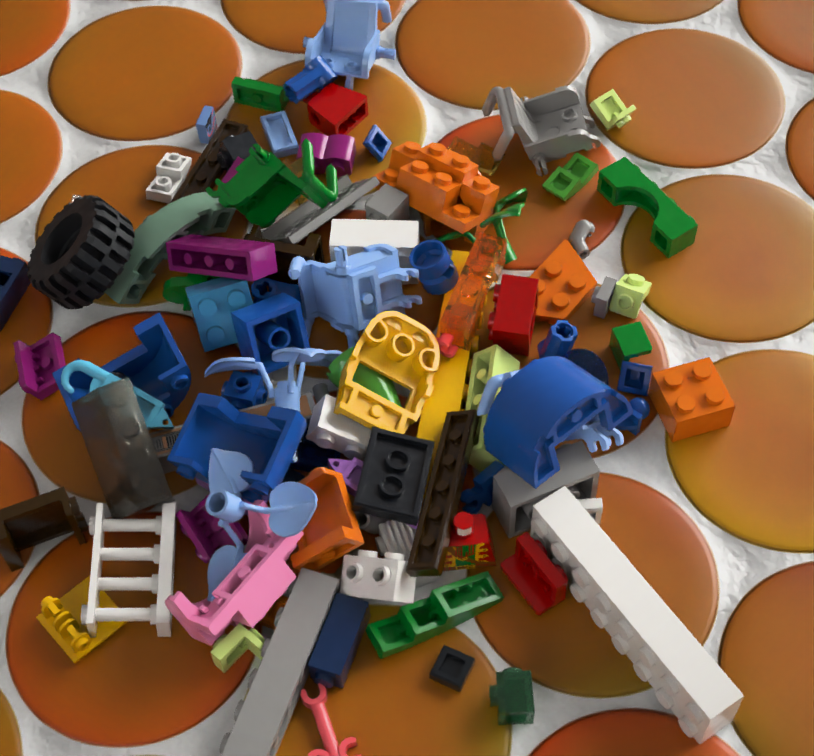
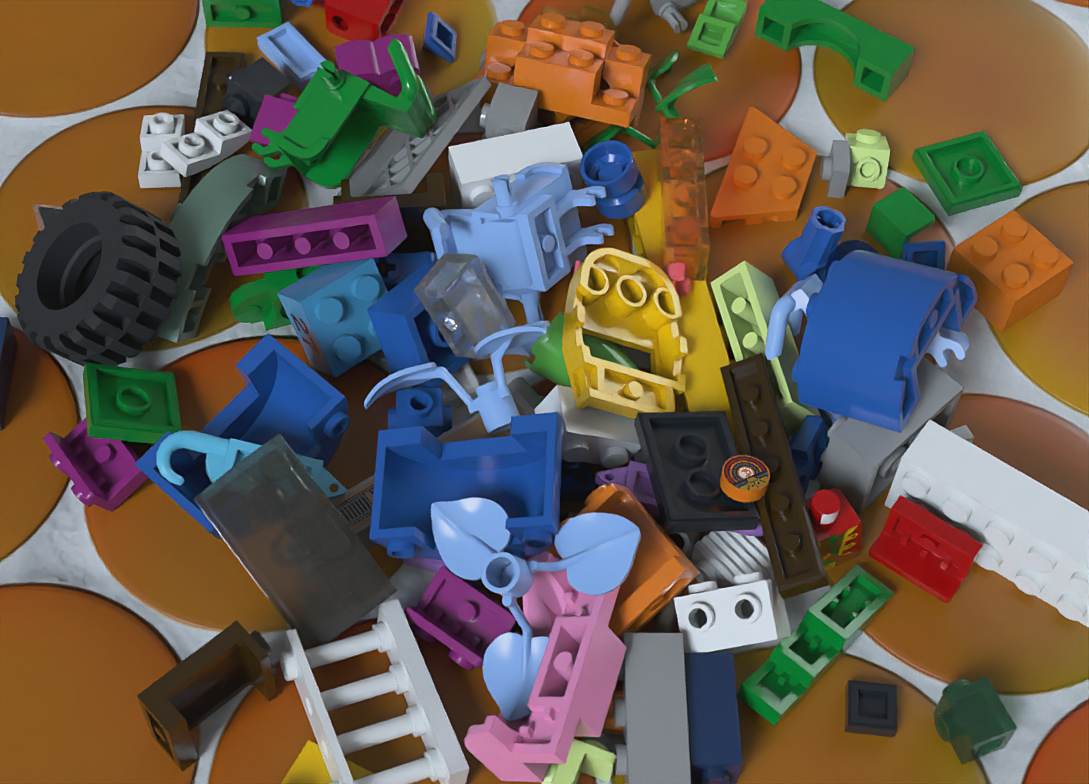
camera: 25 degrees left, 0 degrees up
medium blue tile [196,106,217,144] -> none
red brick [488,274,539,356] -> none
light grey arm [569,219,595,259] -> none
none -> green tile [83,363,183,444]
none -> white slope [160,110,252,178]
none -> clear brick [414,253,516,359]
none -> tile [720,455,770,502]
none -> green tile [912,130,1023,216]

